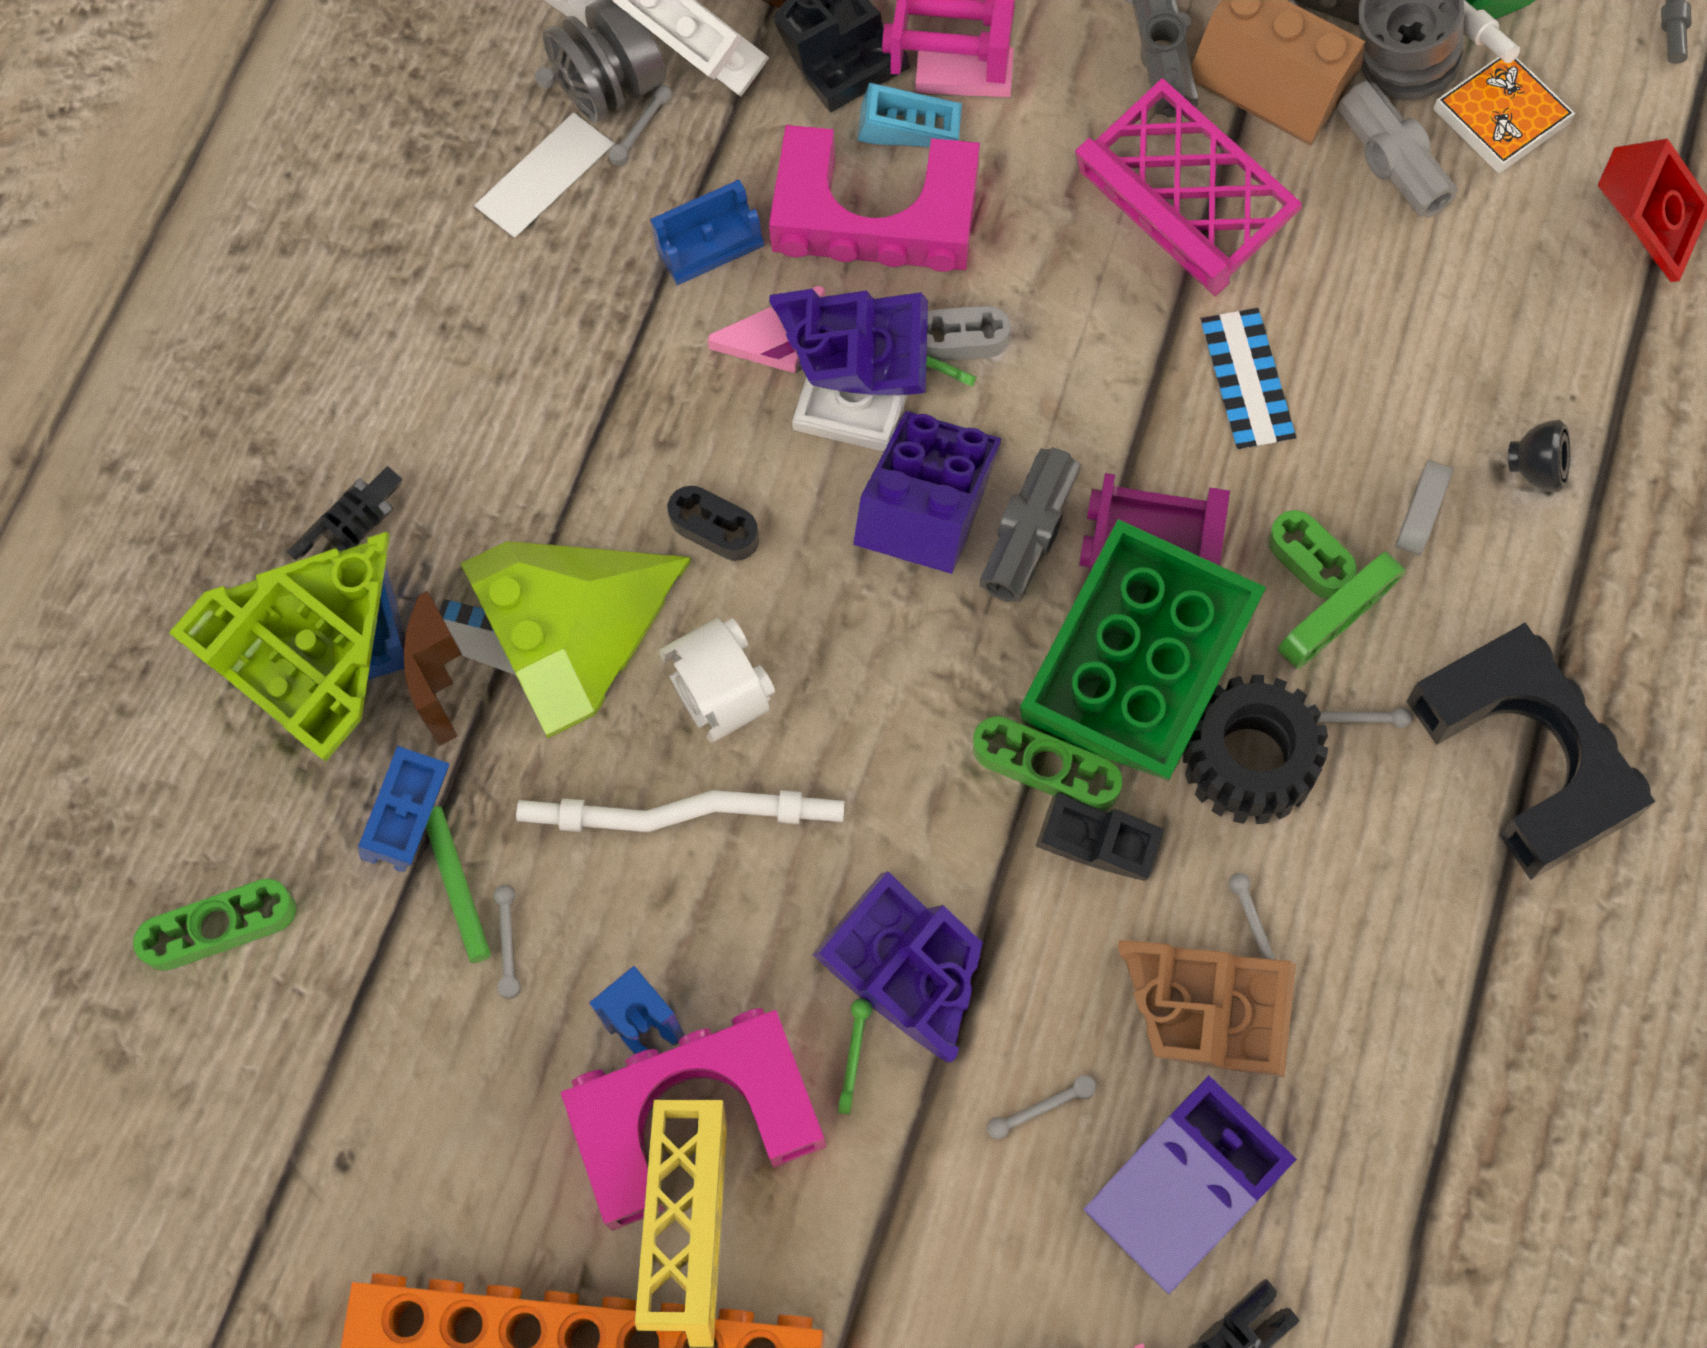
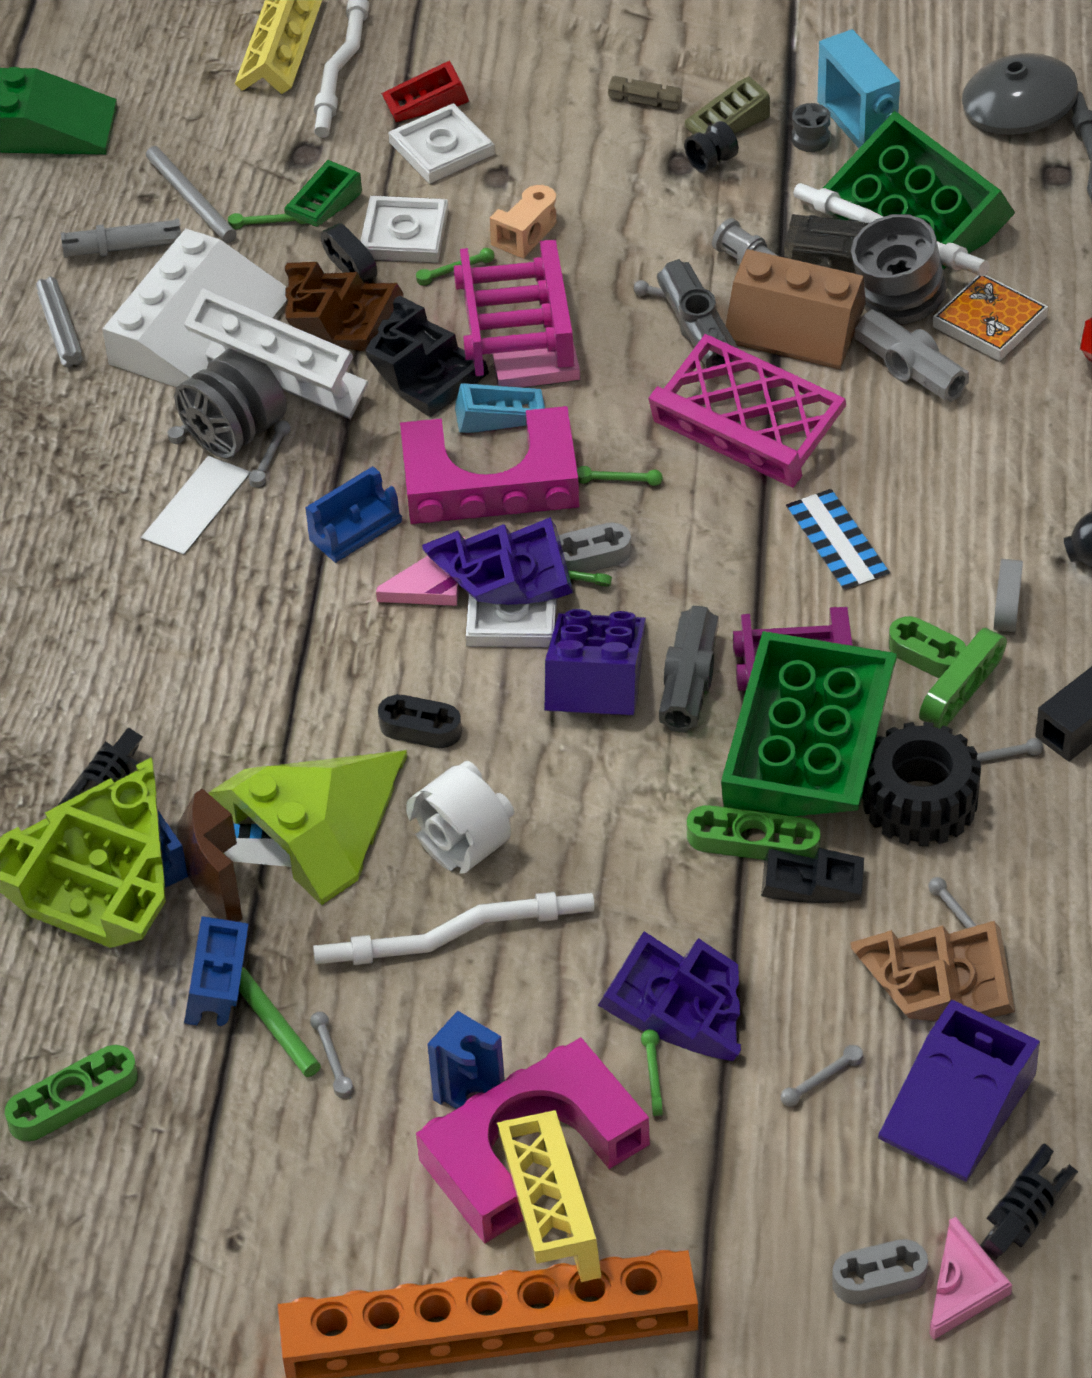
camera: 15 degrees left, 20 degrees down
none -> bright green hinge [577,466,663,486]

